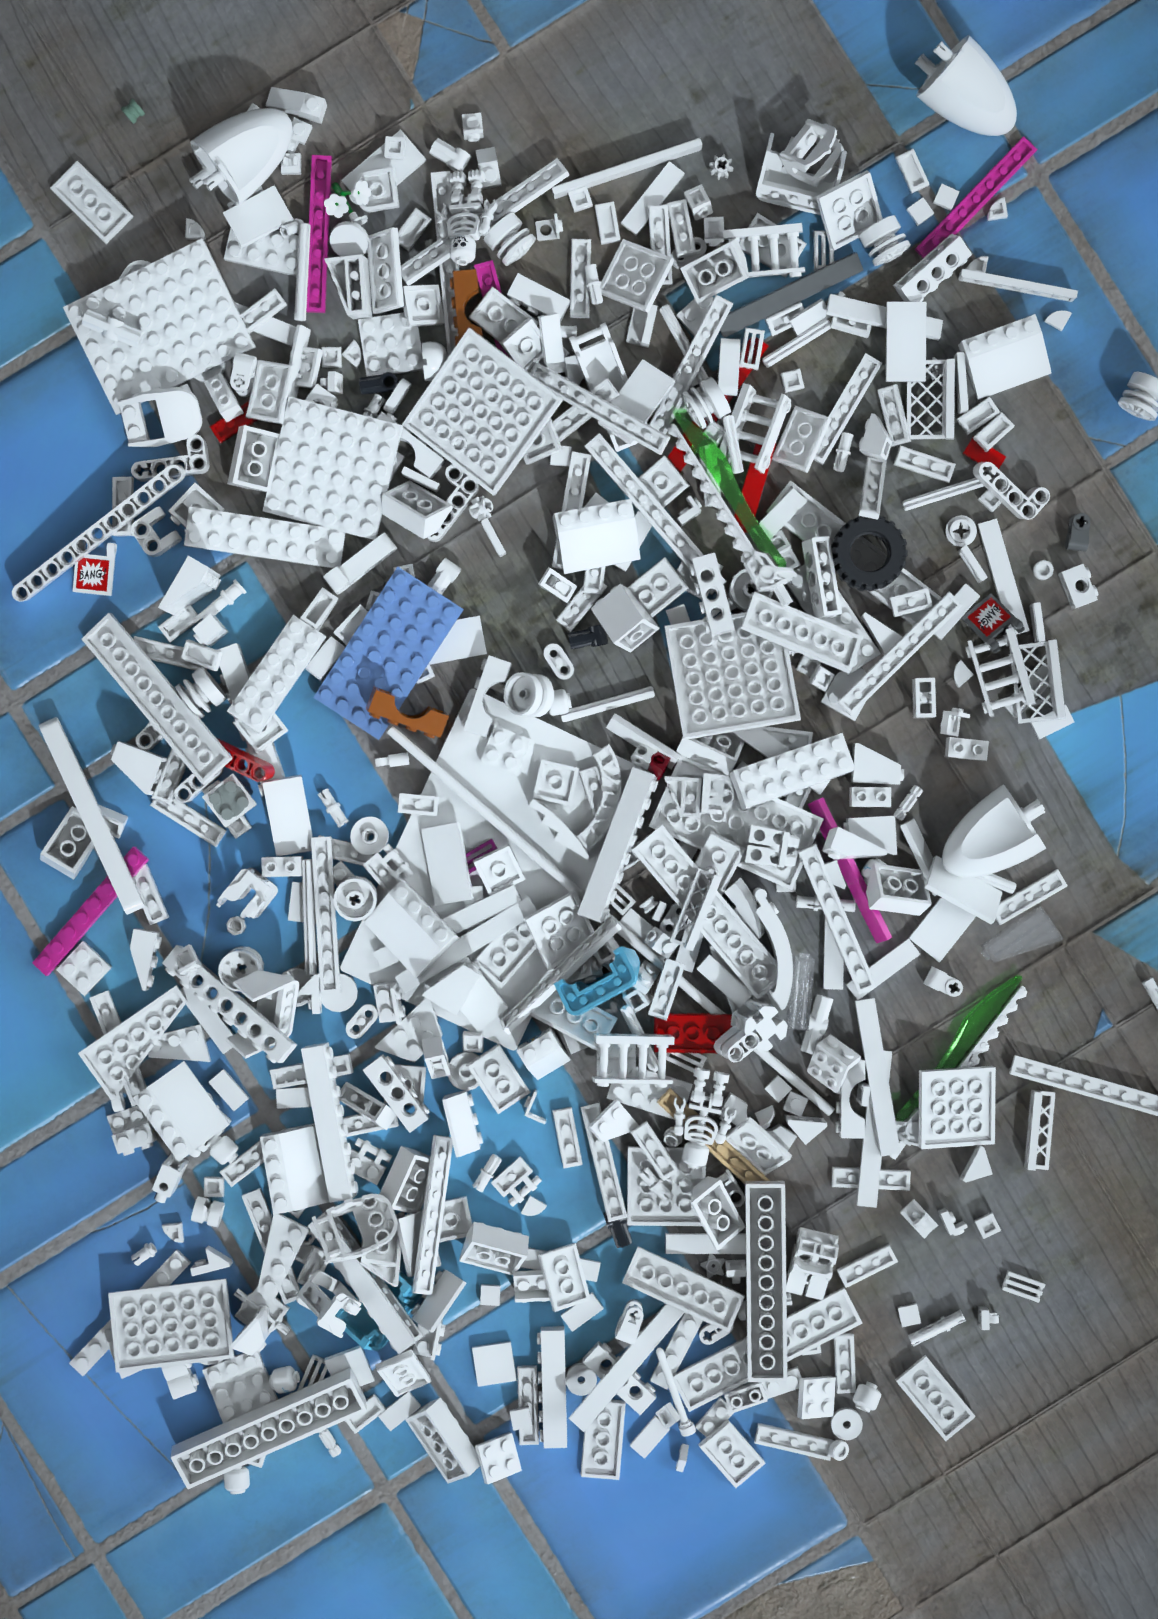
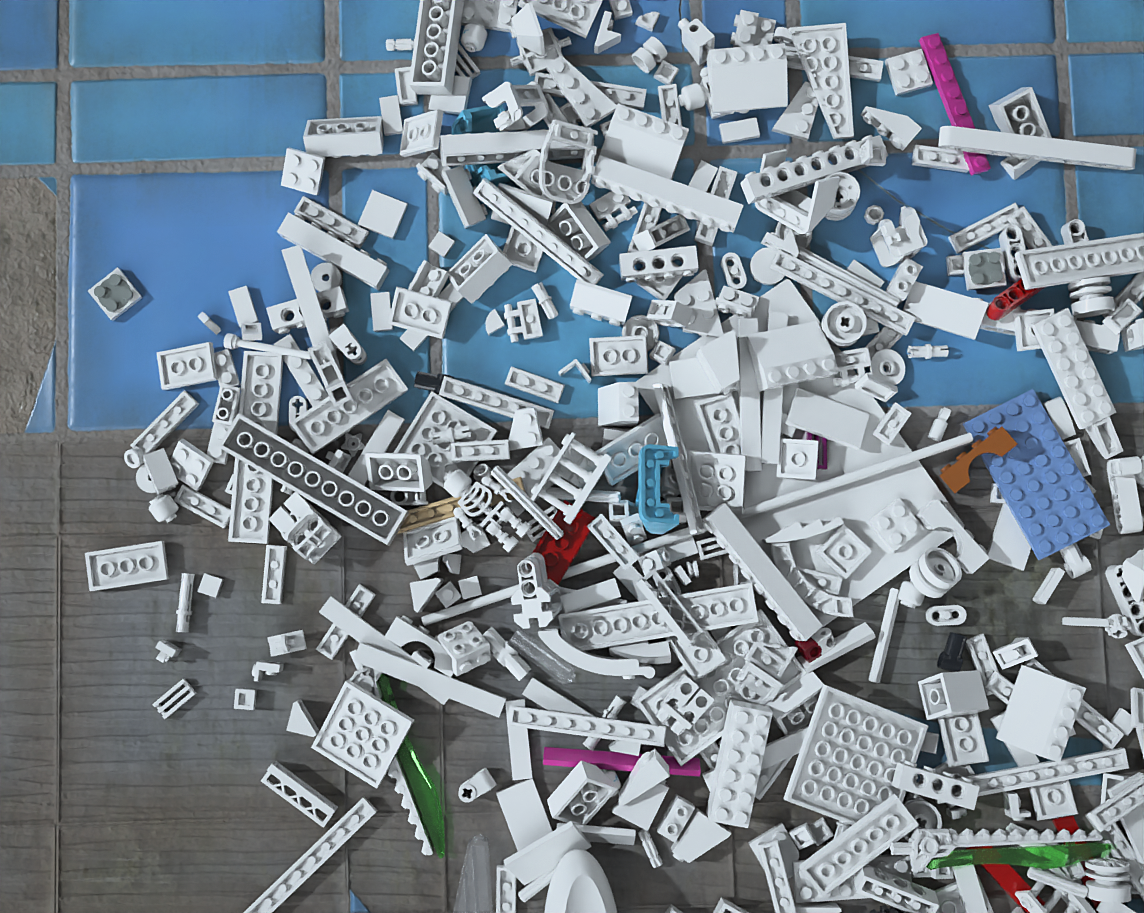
camera: 115 degrees right, 5 degrees down
white slope [110,741,168,795] -> none
white tile [180,987,234,1054] -> none
white tile [510,1406,533,1431] -> none
white tile [581,1400,626,1480] -> none
none -> light grey piece [88,267,143,321]
none -> white hinge [143,448,178,495]
none -> white arch [308,341,352,407]
none -> white axle [491,466,564,540]
none -> white tile [855,373,898,402]
none -> white tile [946,807,967,819]
none -> white tile [1033,568,1065,604]

